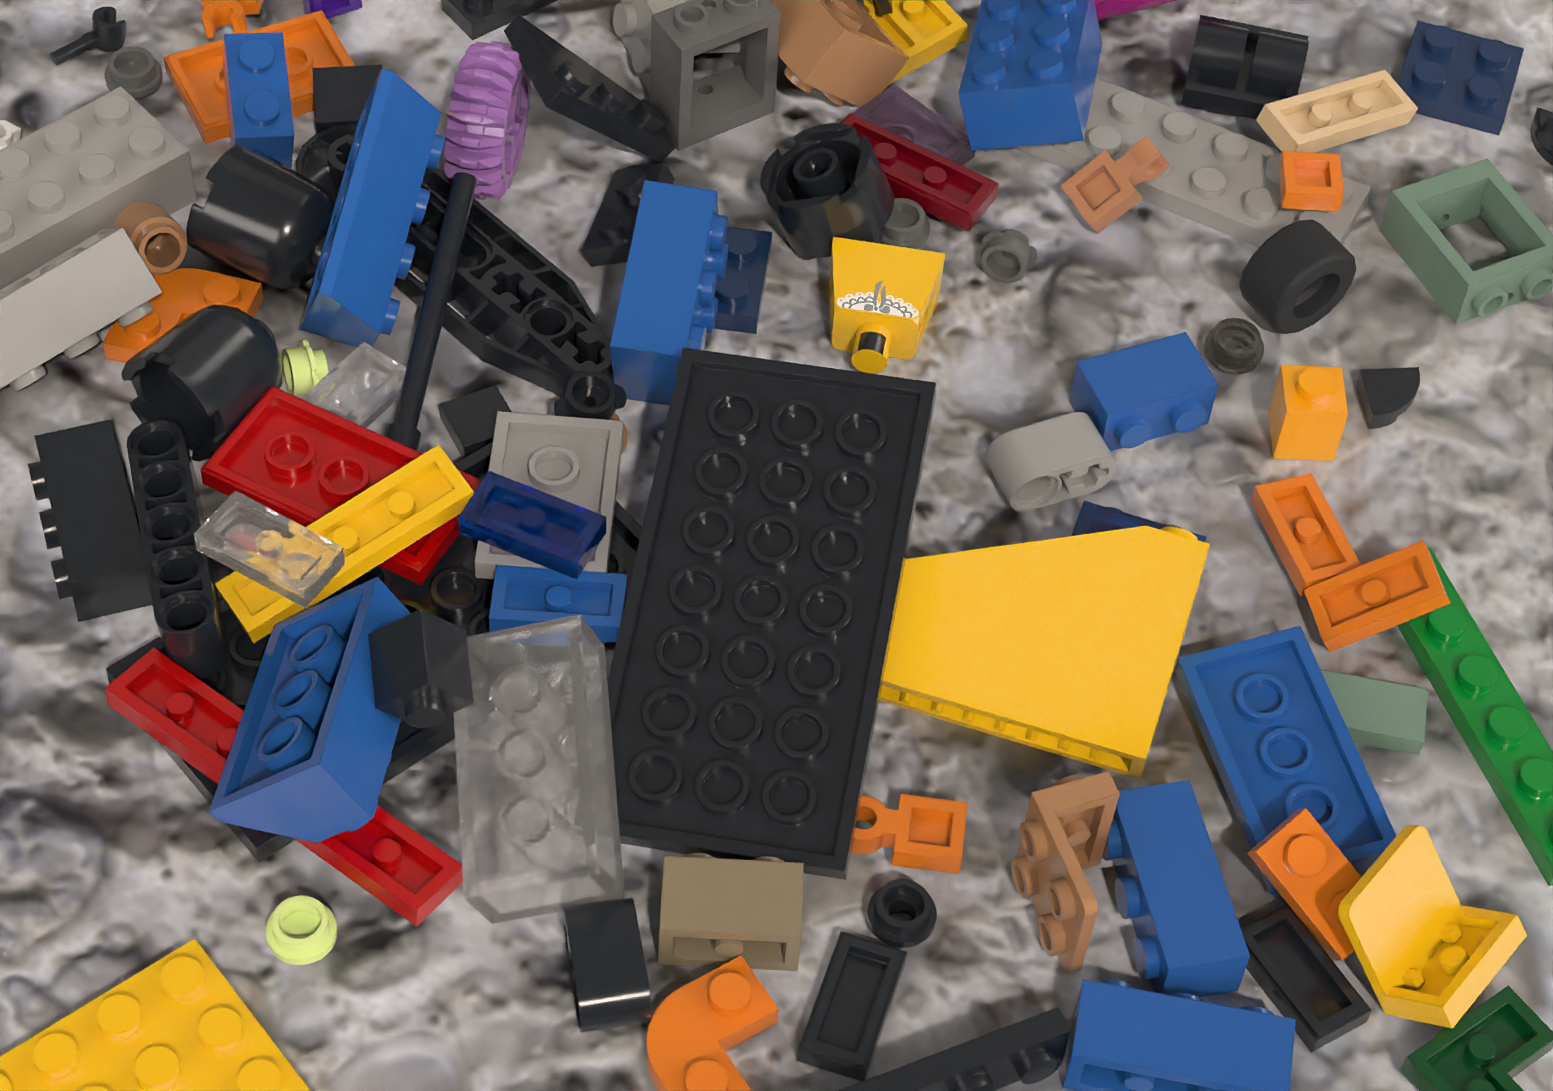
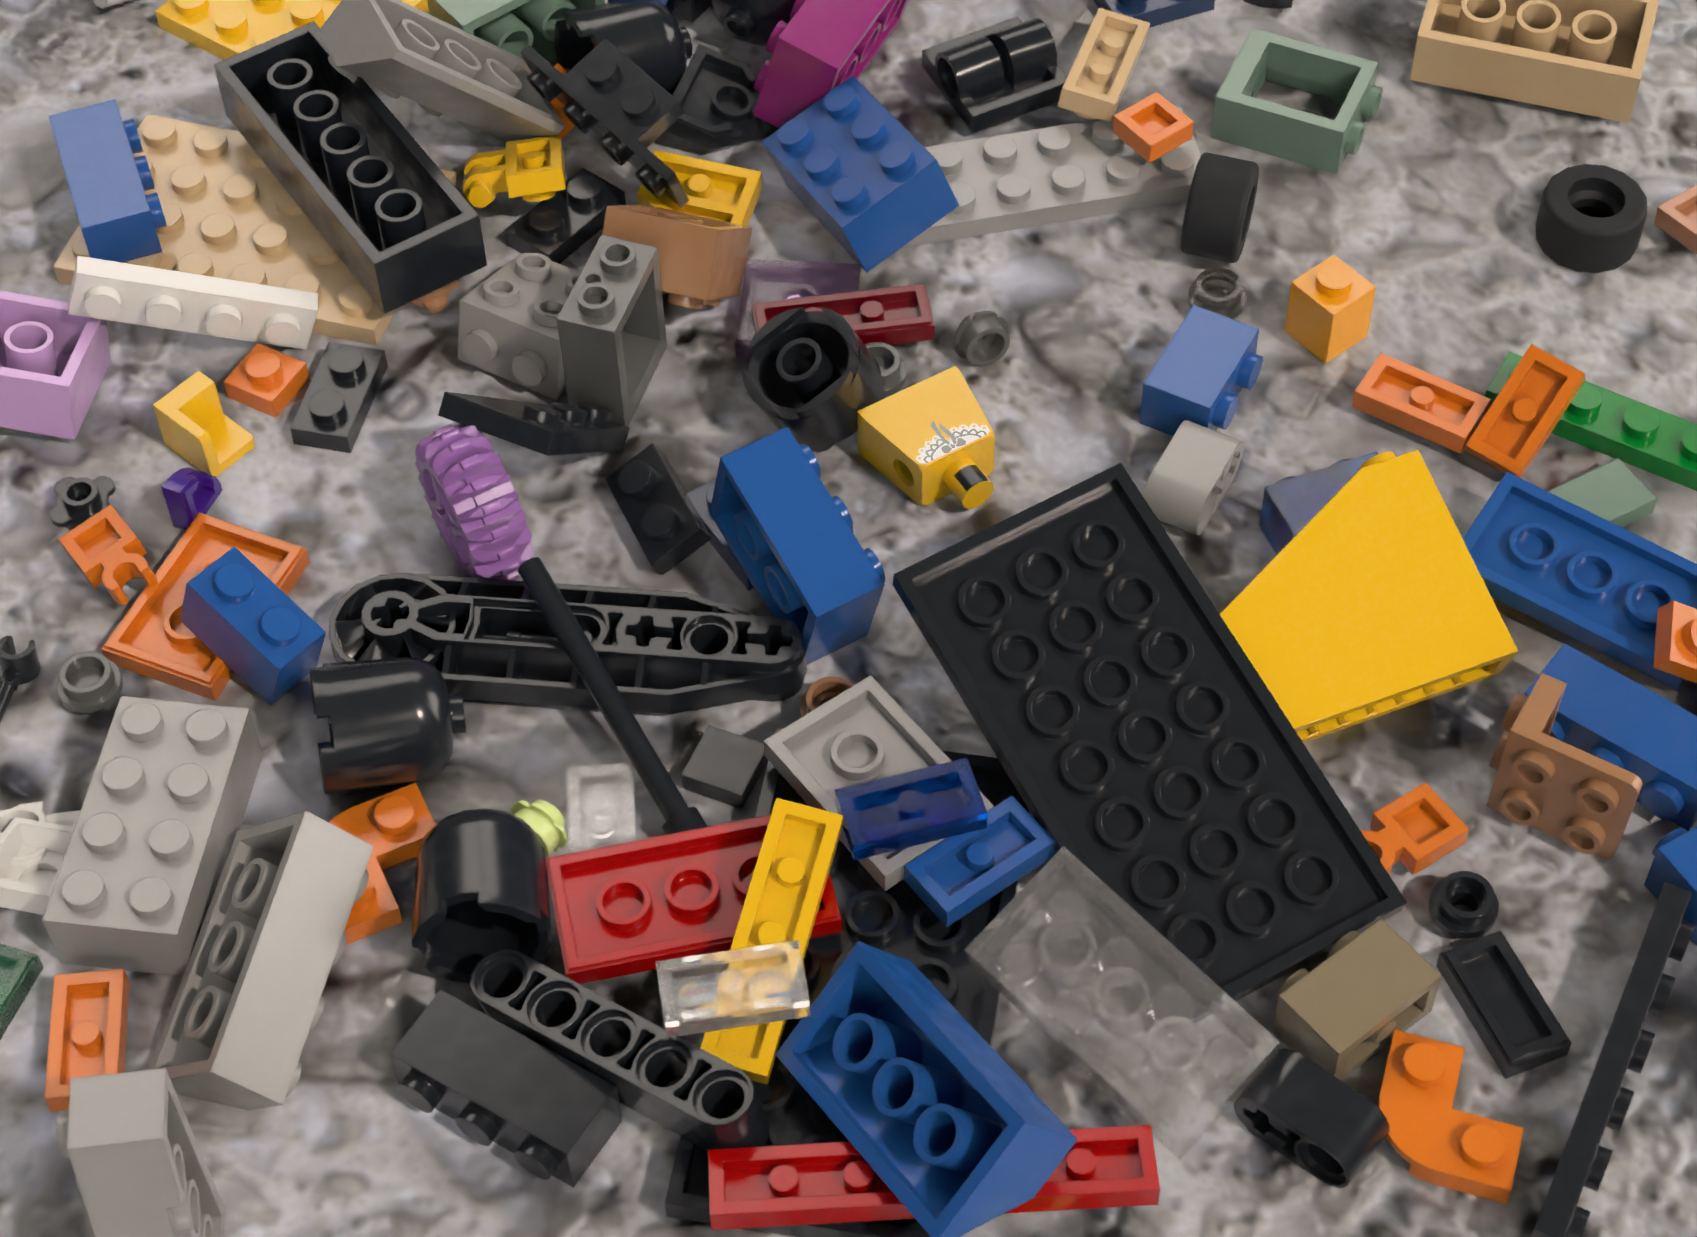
camera: 35 degrees left, 0 degrees up
medium nougat brick [113,201,188,275] -> none
blue slope [300,68,445,351] -> none
black brick [312,65,382,132] -> none
black brick [368,609,474,728] -> none
black plate [554,371,627,420] -> none
nougat plate [1060,136,1170,234] -> none
black tile [1356,367,1420,429] -> none

